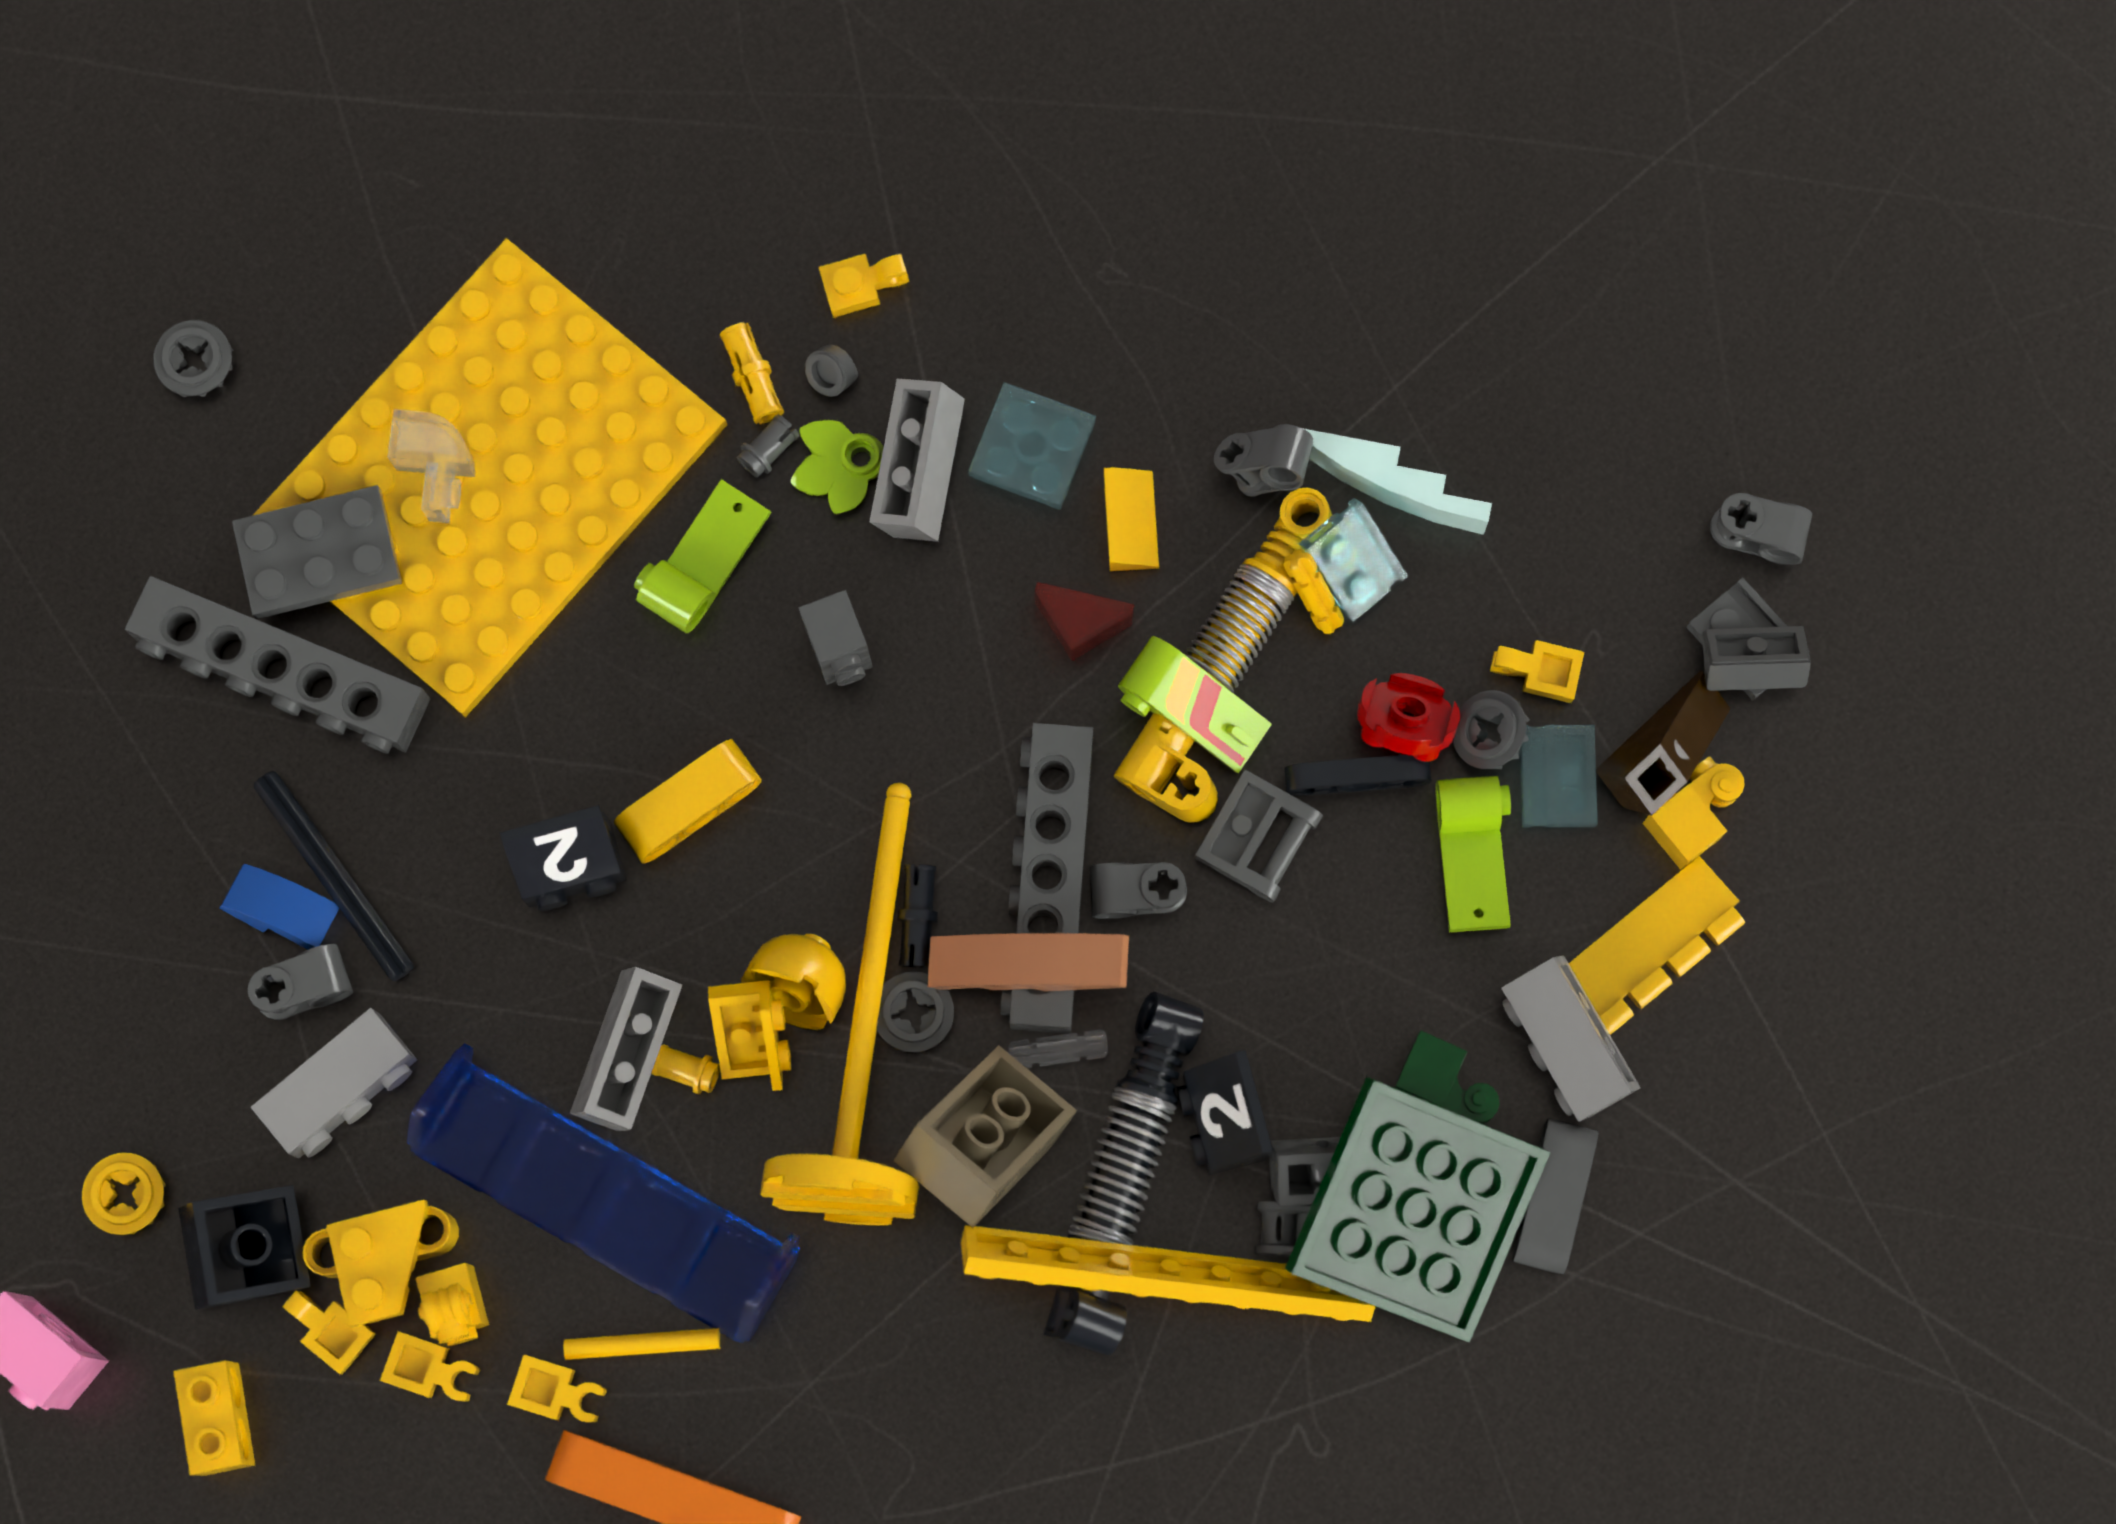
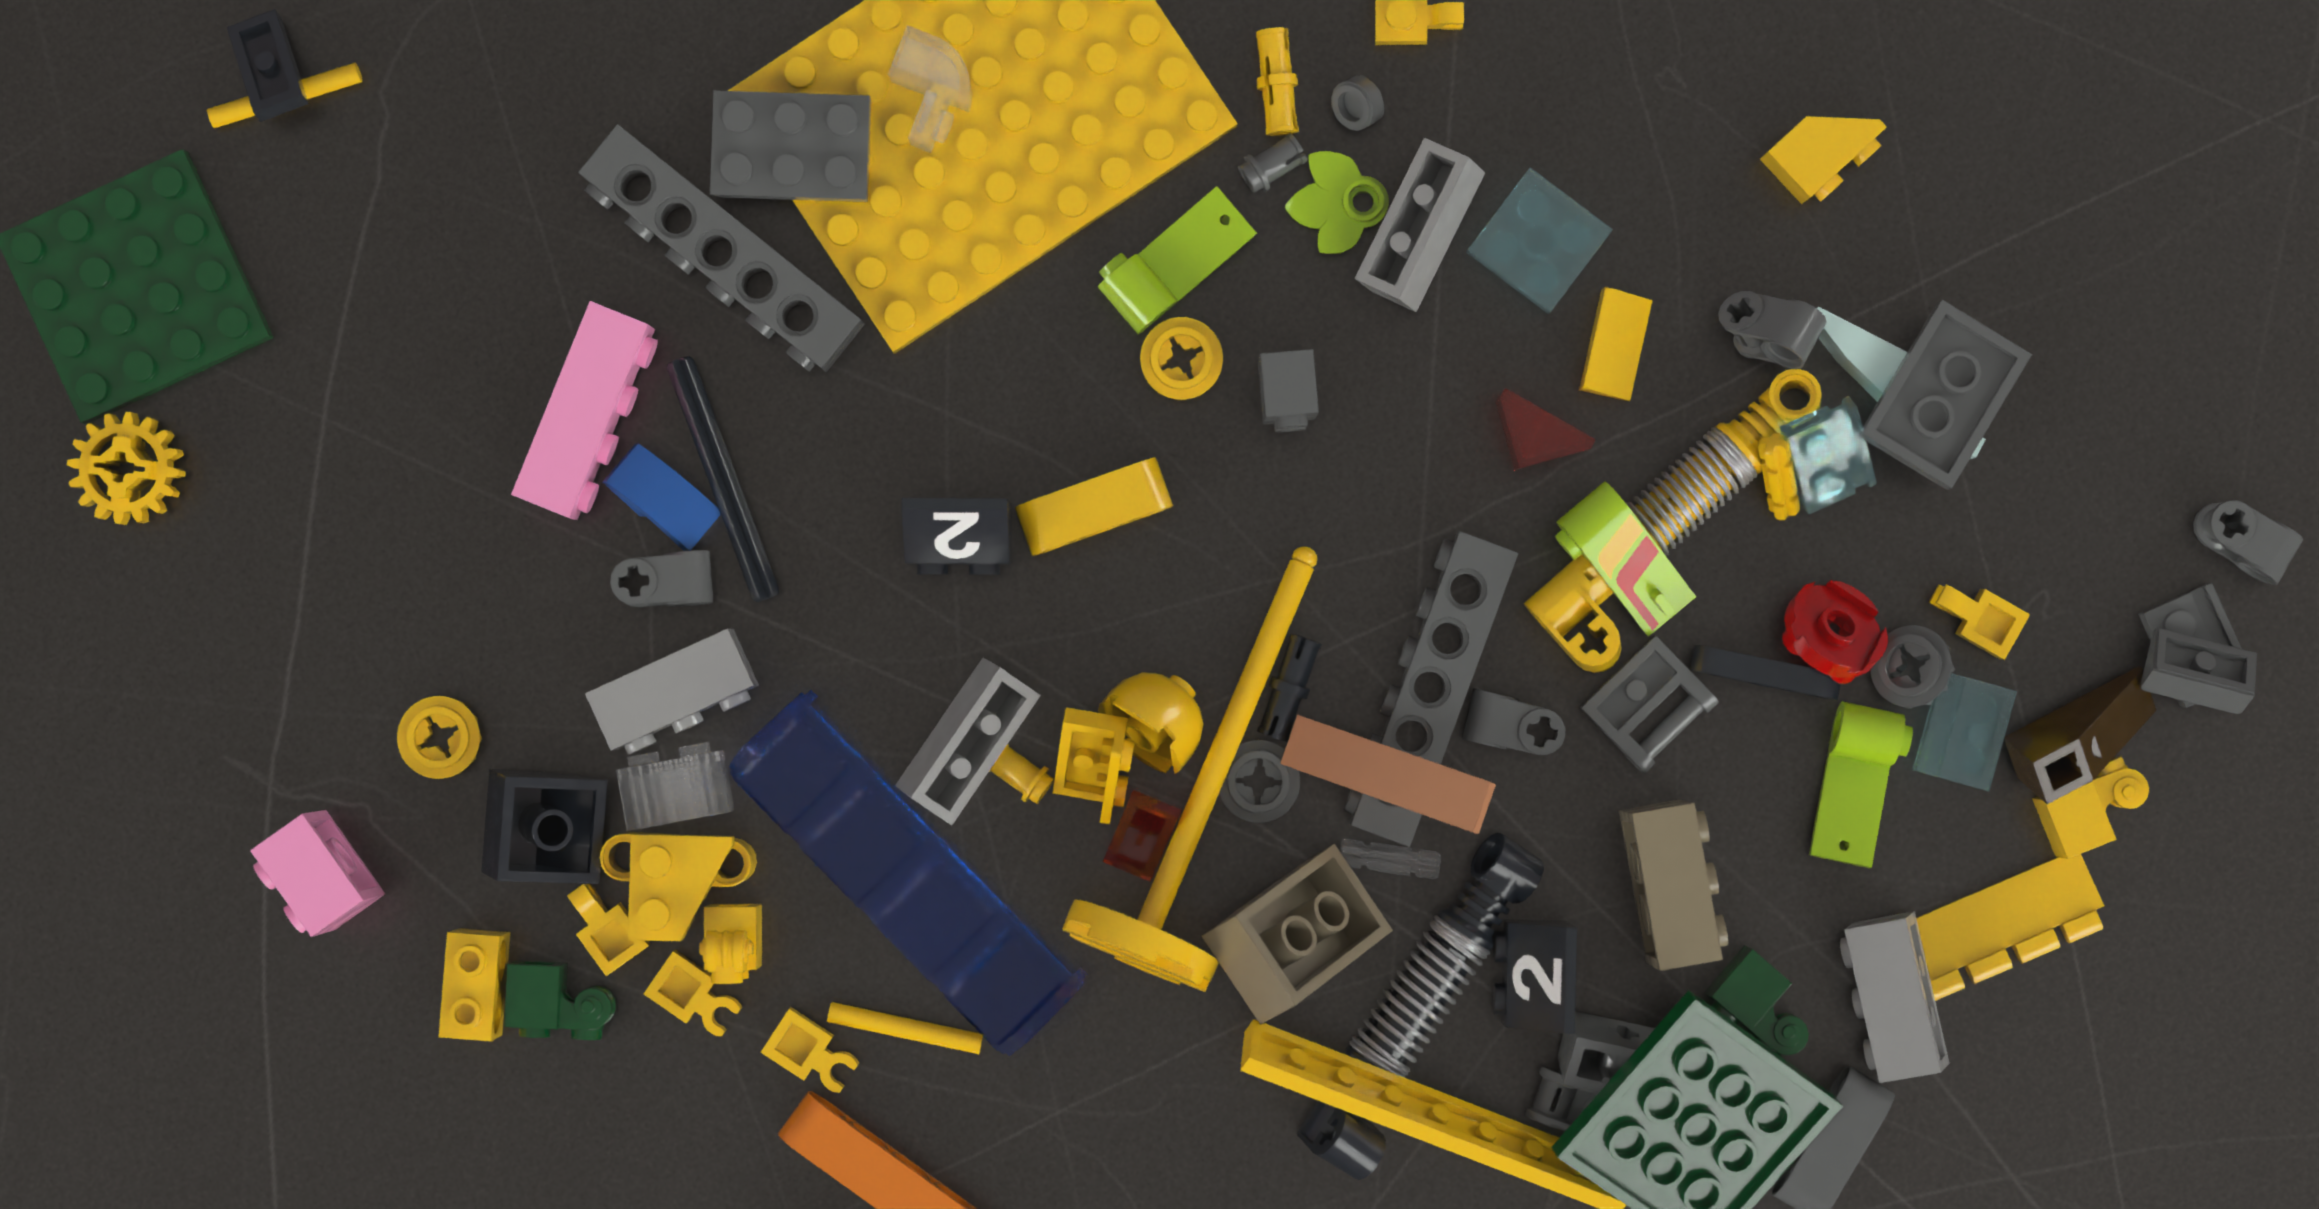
camera: 15 degrees right, 10 degrees up
none -> dark green brick [504,960,617,1040]
none -> bright pink brick [511,301,658,520]
none -> clear brick [616,742,735,831]
none -> clear red slope [1103,788,1182,882]
none -> yellow gear [1140,317,1223,400]
none -> dark tan brick [1619,799,1728,971]
none -> yellow slope [1760,116,1887,204]
none -> dark grey plate [1857,300,2032,490]

